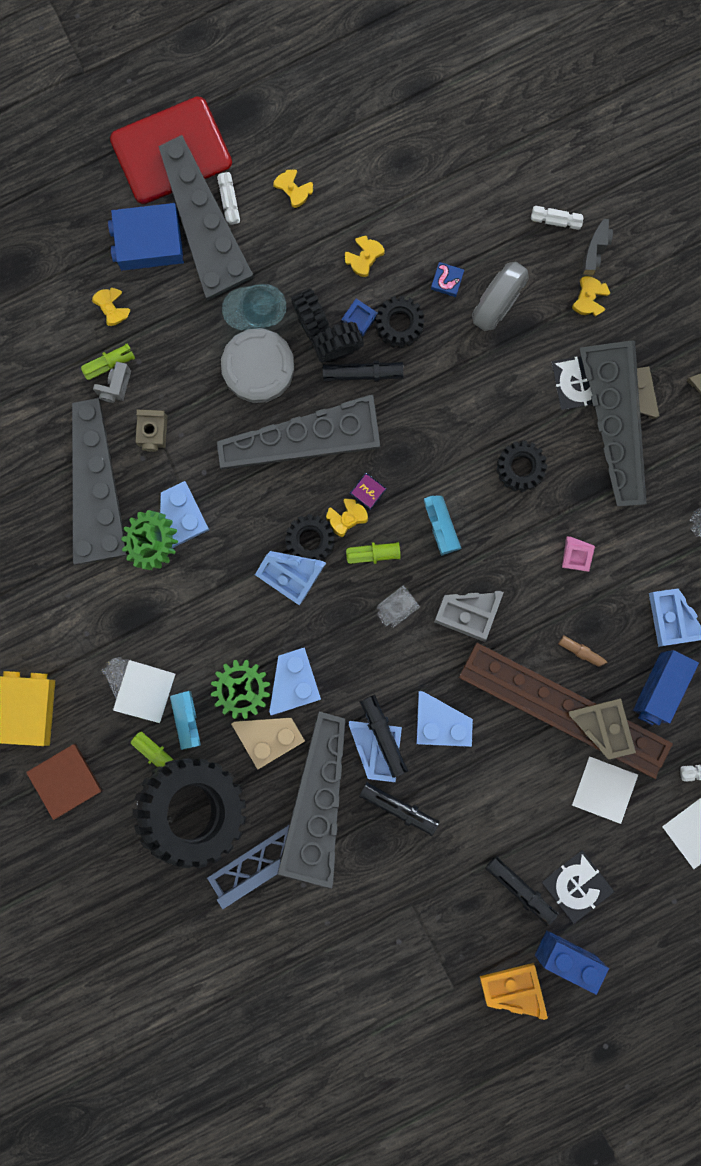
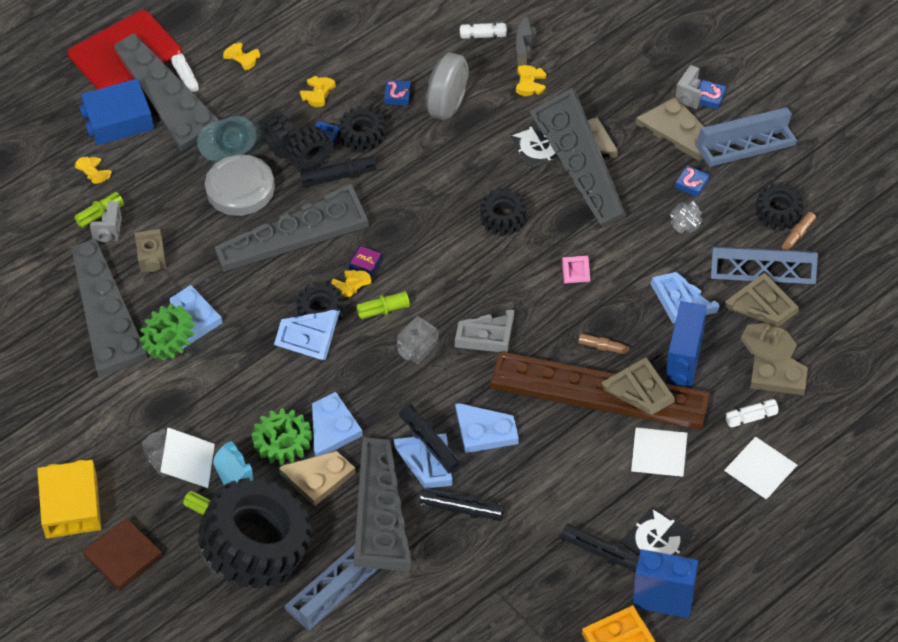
camera: 10 degrees left, 30 degrees down
medium azure slope [424,496,462,556] -> none

